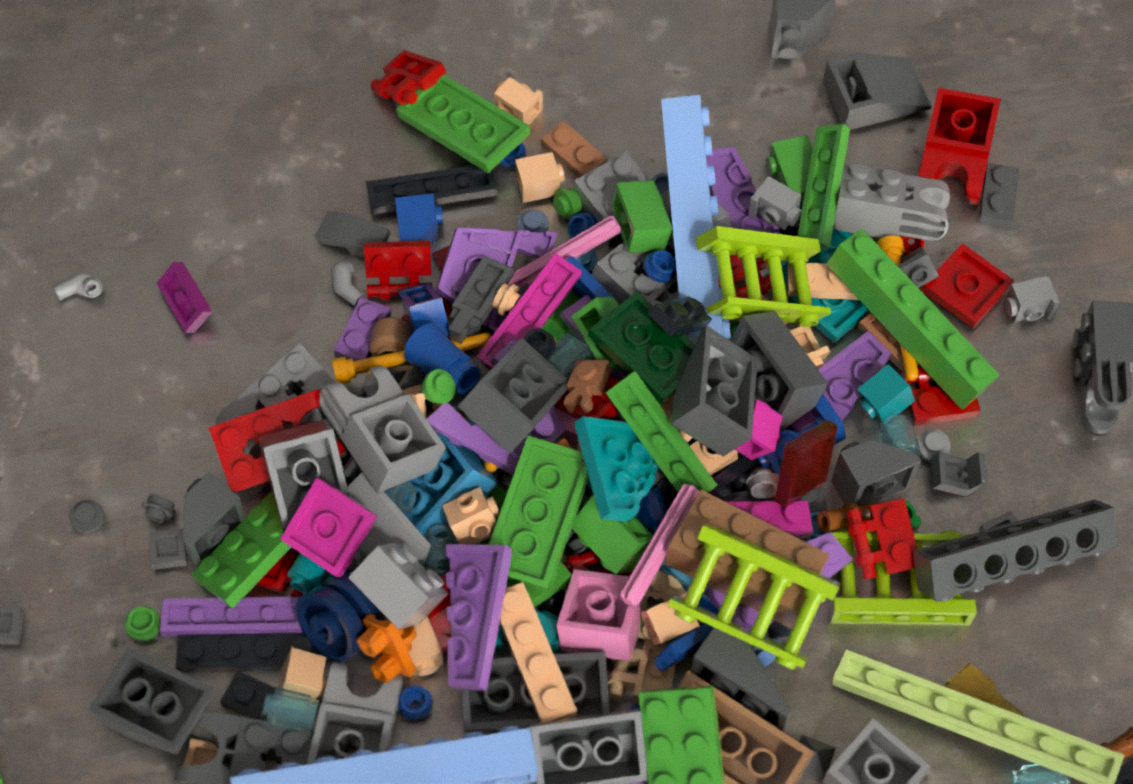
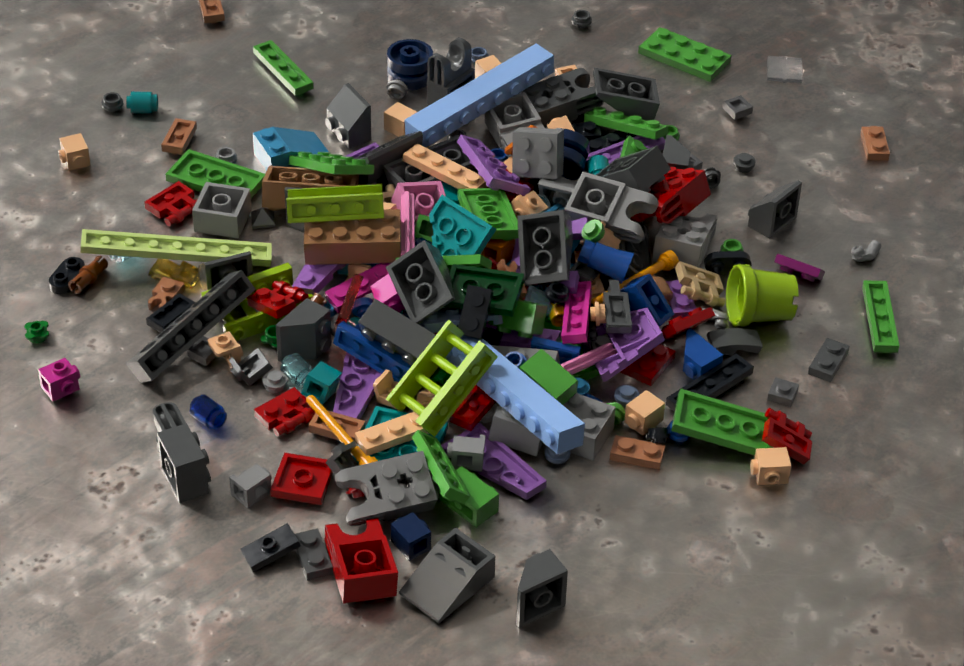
camera: 150 degrees right, 20 degrees down
clear light blue brick [262,687,319,731] -> none
dark pink plate [281,478,378,577] -> none
light nougat brick [493,77,543,125] -> none
bright green brick [827,228,999,410] -> none
none -> black plate [146,293,196,333]
none -> nougat plate [148,277,185,310]
none -> clear blue brick [189,394,227,429]
none -> dark grey slope [198,251,253,291]
none -> light nougat bracket [208,331,243,369]
none -> black plate [240,523,301,572]
none -> dark blue brick [391,512,431,561]
none -> bright green plate [584,107,668,140]
none -> black plate [645,427,671,443]
none -> tan plate [675,261,725,307]
none -> black plate [704,251,752,275]
none -> bright green plate [720,239,744,251]
none -> lime piece [726,264,799,327]
none -> dark grey slope [748,180,802,239]
none -> light nougat brick [750,447,791,485]
none -> flat silver plate [767,377,799,407]
none -> dark grey plate [808,338,849,382]
none -> bright green plate [862,280,899,353]

